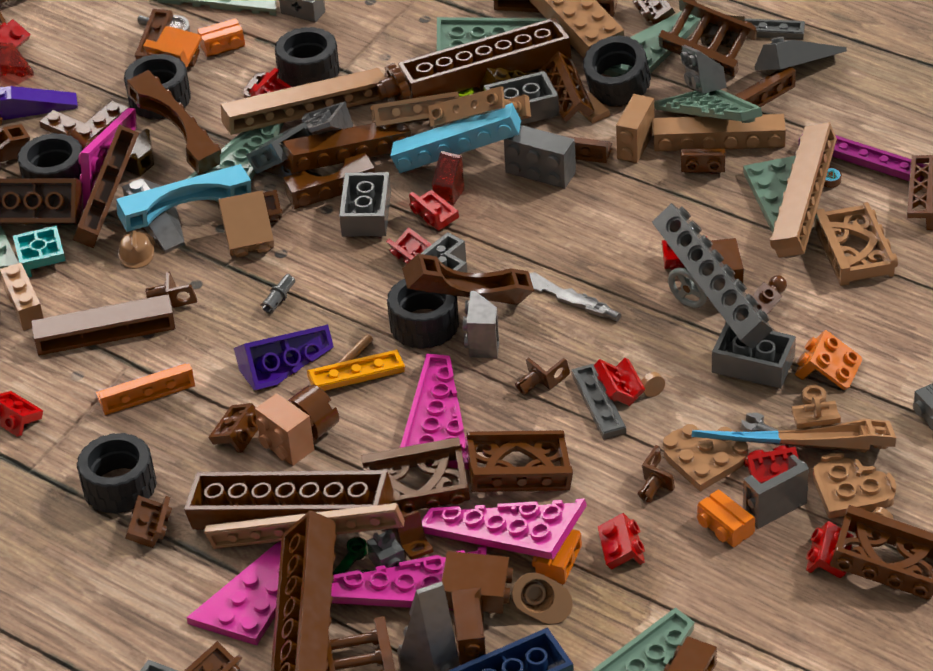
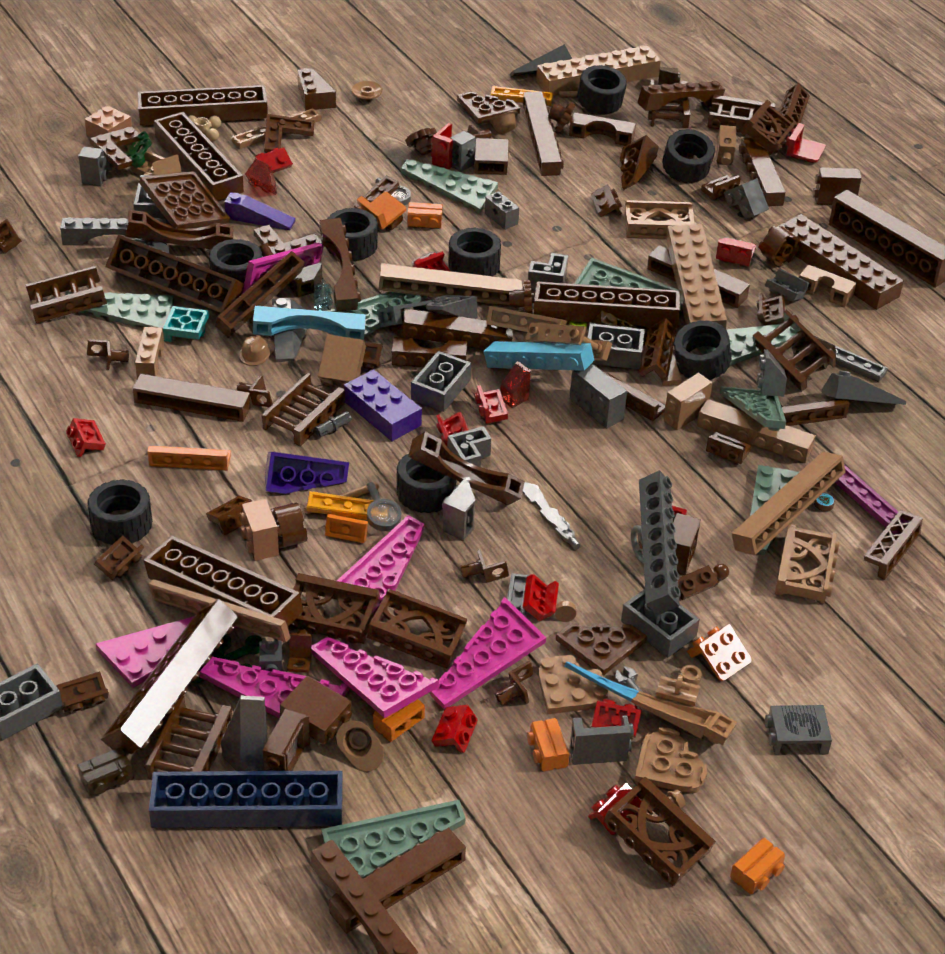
camera: 20 degrees right, 0 degrees up
none -> reddish brown fence [262,373,345,446]
none -> clear light blue hinge [314,278,333,311]
none -> orange tile [325,514,368,543]
none -> dark purple brick [344,369,422,441]
none -> piece [367,482,402,531]
none -> dark pink wing [430,597,546,710]
none -> dark grey brick [528,253,568,290]
none -> reddish brown plate [555,623,647,676]

